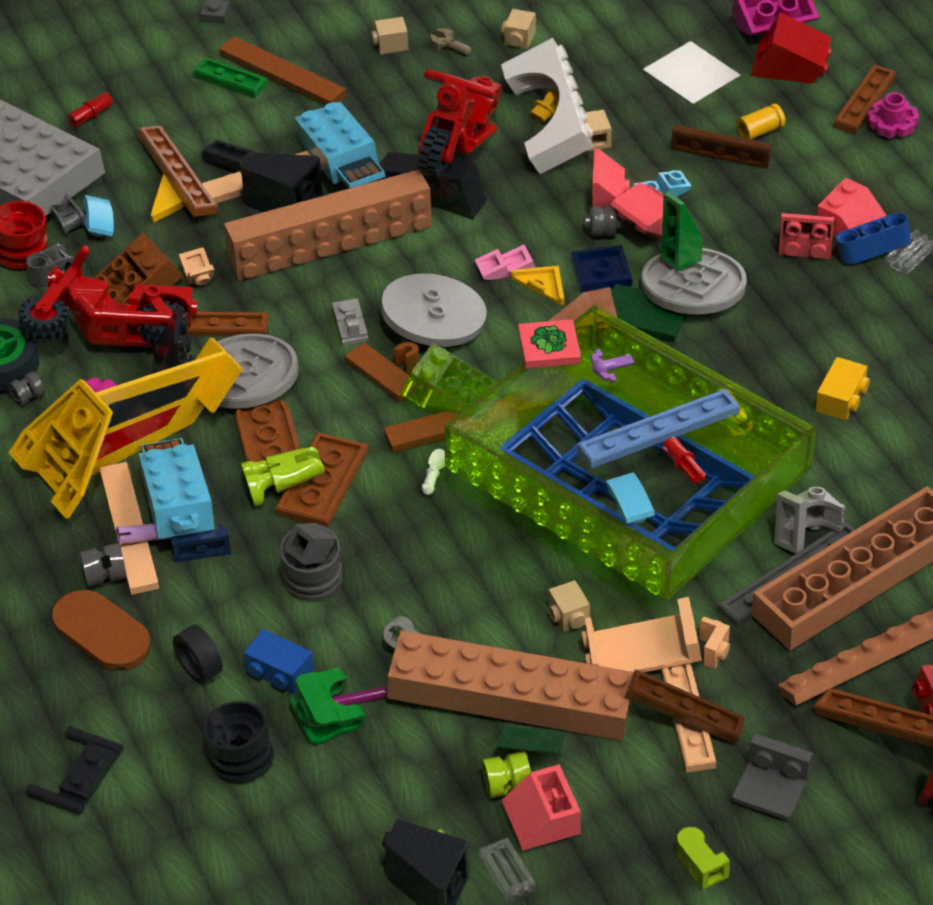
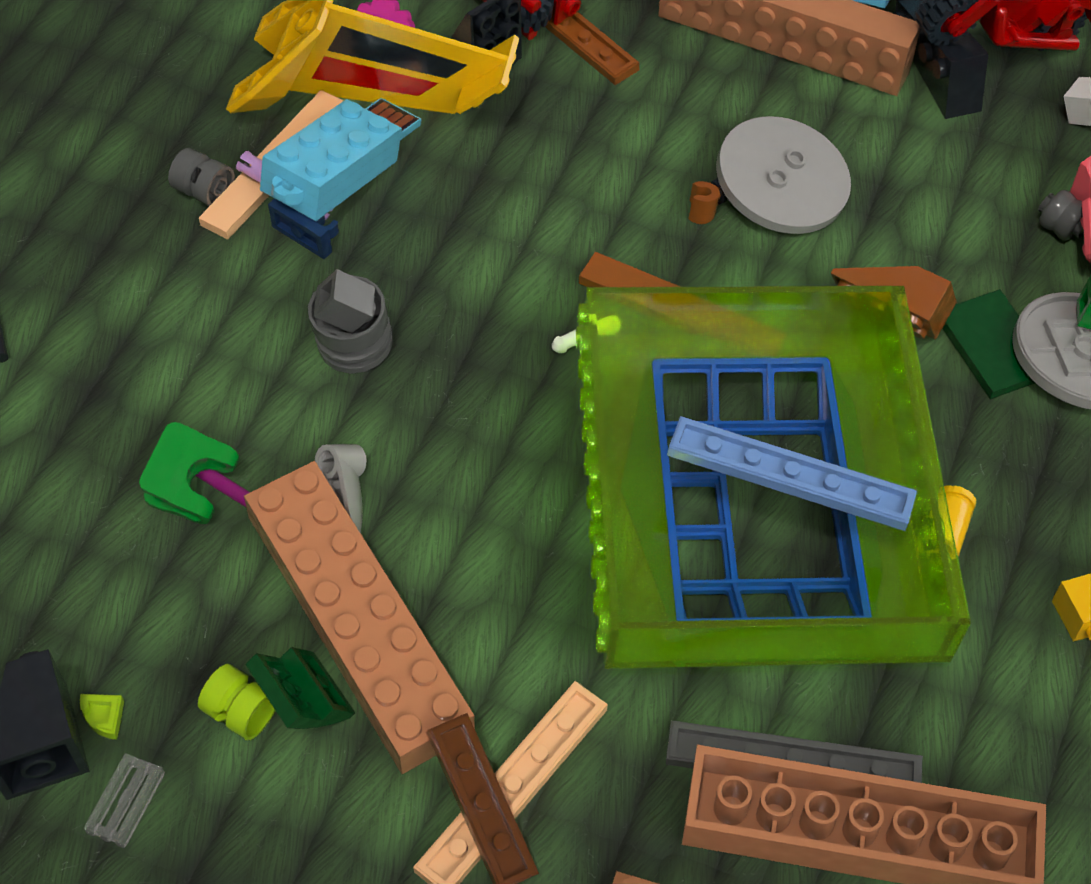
camera: 45 degrees right, 10 degrees up
dark orange tile [52,590,150,670] -> none
black tyre [172,624,223,684] -> none
black wheel [203,701,274,783] -> none
light grey plate [218,334,299,408] -> none
dark orange tile [235,399,300,462] -> none
lime piece [241,447,325,507] -> none
blue brick [243,629,314,694] -> none
dark orange tile [275,432,369,528] -> none
light grey plate [332,298,369,346] -> none
dark orange tile [345,342,419,403] -> none
clear neon green slope [401,343,502,417] -> none
bright pink slope [475,245,536,280] -> none
coral slope [502,765,581,851] -> none
yellow tile [511,266,564,306] -> none
coral tile [518,319,581,368] -> none
tan brick [548,580,590,632] -> none
clear blue tile [571,245,633,293] -> none
light nougat panel [582,597,702,672] -> none
medium lavender piece [591,349,634,383] -> none
medium azure slope [606,472,655,524] -> none
red axle [662,437,706,485] -> none
light nougat bracket [699,617,730,669] -> none
light grey tile [774,487,845,554] -> none

